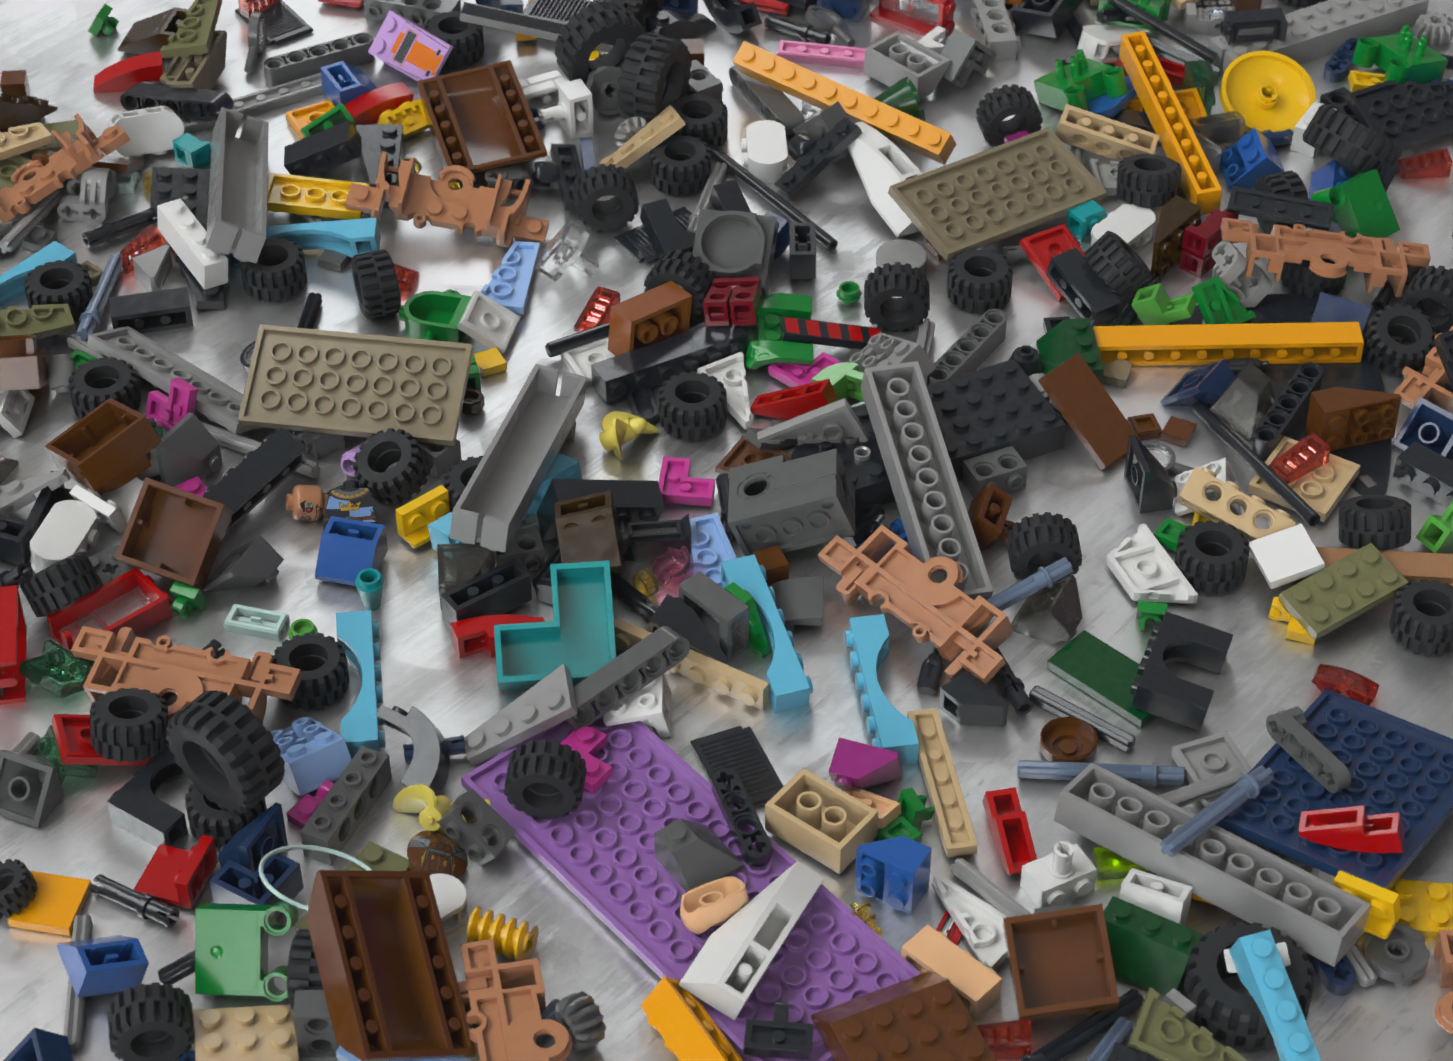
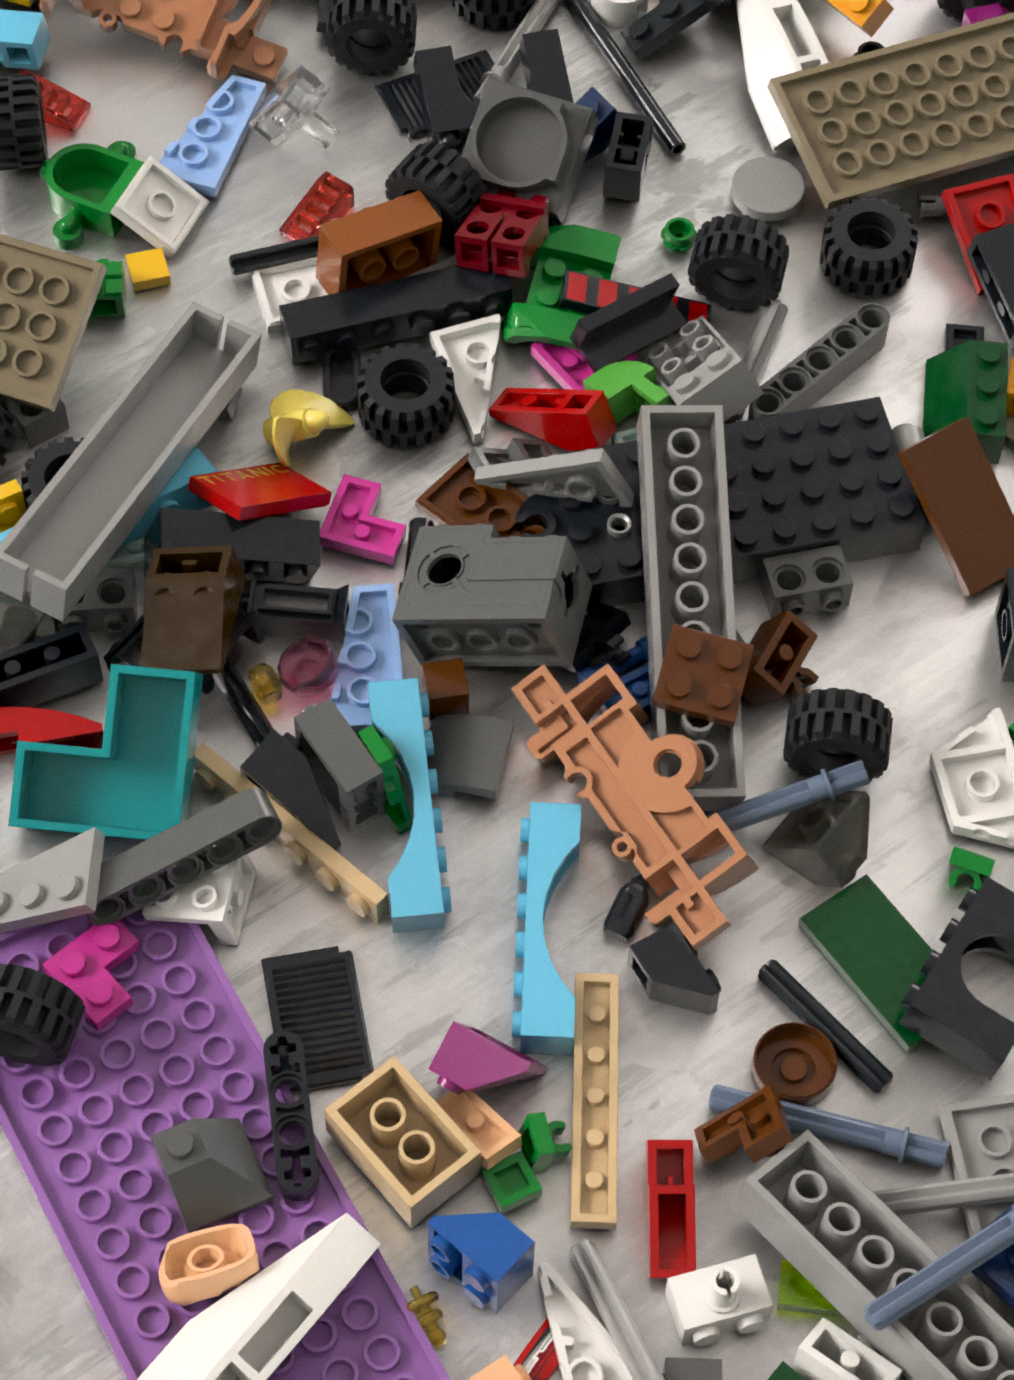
camera: 10 degrees right, 15 degrees up
dark brown tile [462,388,485,414] -> none
black pin [994,648,1033,715] -> none
black cone [1009,345,1043,377] -> none
none -> red tile [188,462,332,521]
none -> black panel [570,273,687,373]
none -> reddish brown plate [651,624,754,728]
none -> reddish brown plate [694,1084,793,1164]

